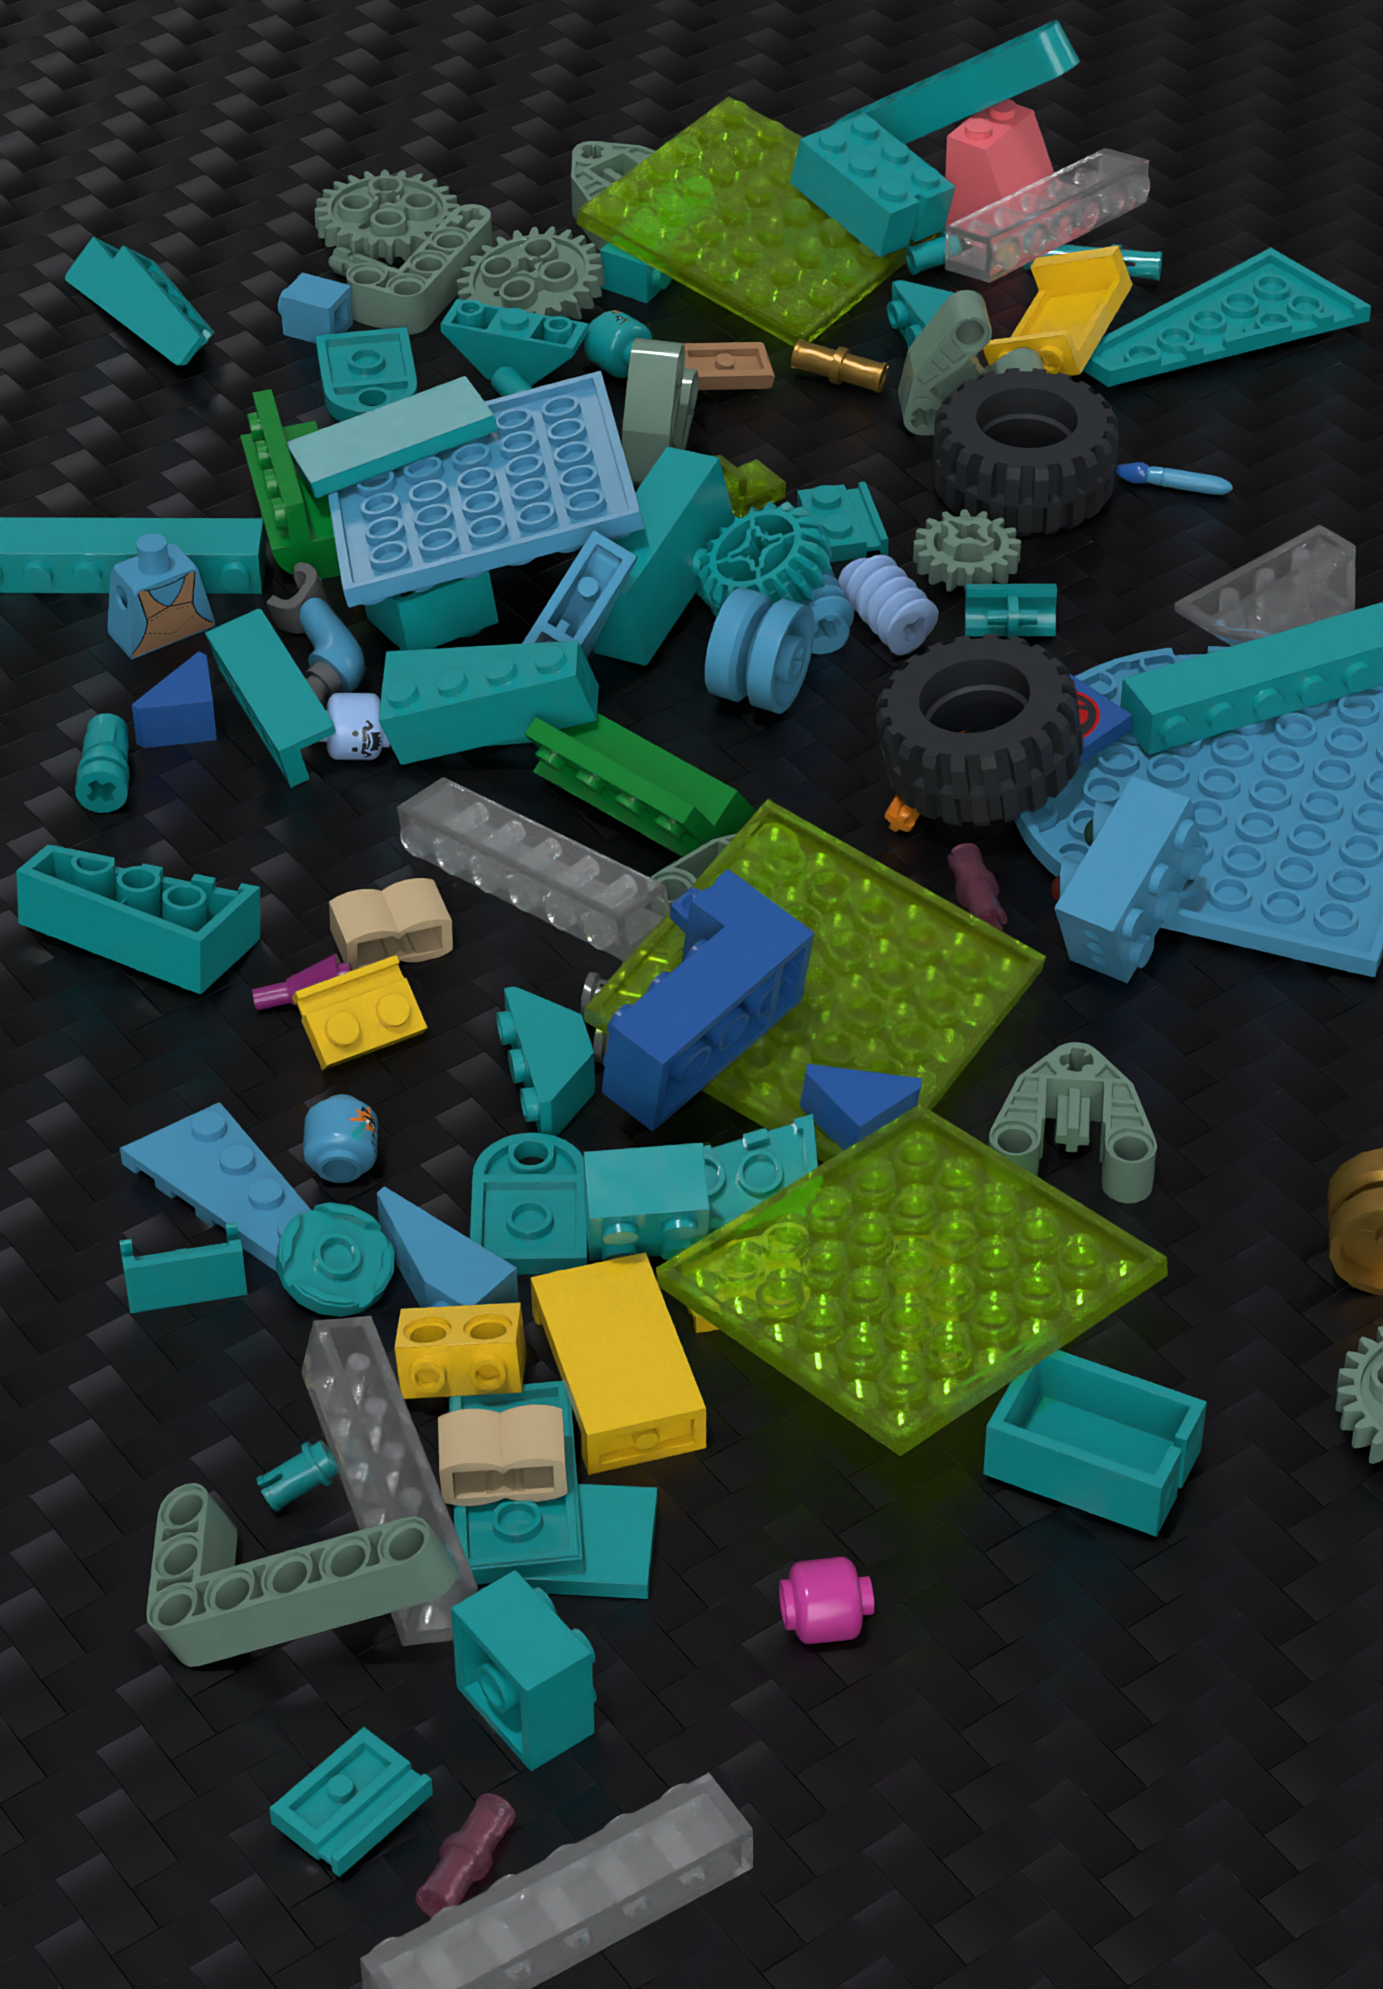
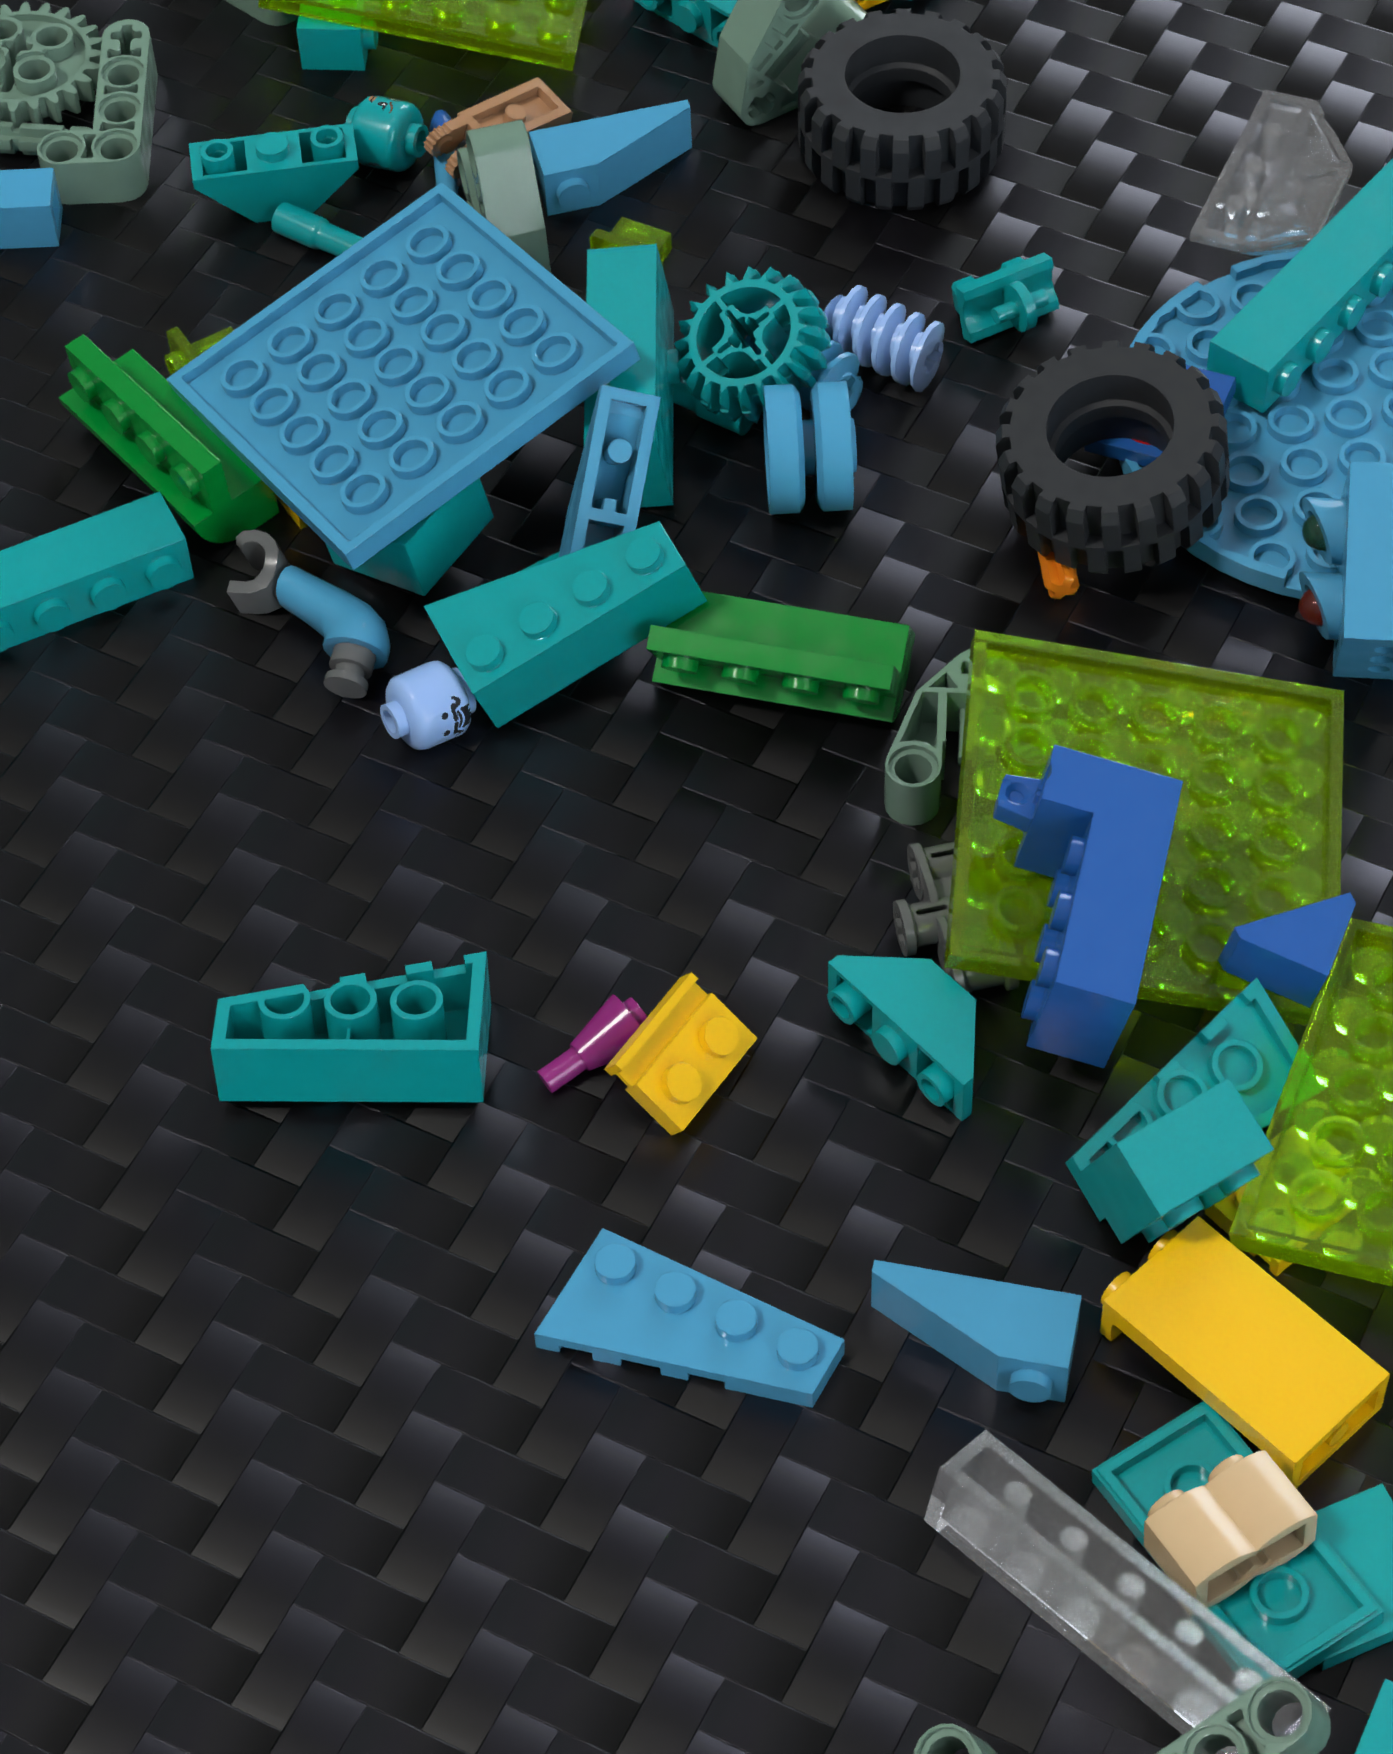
camera: 25 degrees left, 10 degrees up
teal axle [75,714,130,813] -> none
dark azure torso [107,533,215,660] -> none
teal hinge [119,1222,248,1313] -> none
blue slope [132,651,217,748] -> none
teal panel [205,609,336,787] -> none
teal pin [256,1440,340,1512] -> none
teal tile [276,1202,395,1317] -> none
teal tile [287,376,498,498] -> none
dark azure head [303,1094,379,1183] -> none
teal tile [315,327,418,422] -> none
tan brick [329,878,453,970] -> none
yellow brick [394,1302,526,1399] -> none
clear brick [397,777,673,962] -> none
sand green gear [457,227,605,320] -> none
teal tile [470,1133,588,1275] -> none
pearl gold pin [791,339,889,393] -> none
teal plate [797,482,888,562] -> none
sand green gear [913,509,1021,592] -> none
clear pink pin [948,843,1007,936] -> none
dark azure piece [1116,462,1233,495] -> none
none -> dark azure slope [529,100,692,216]

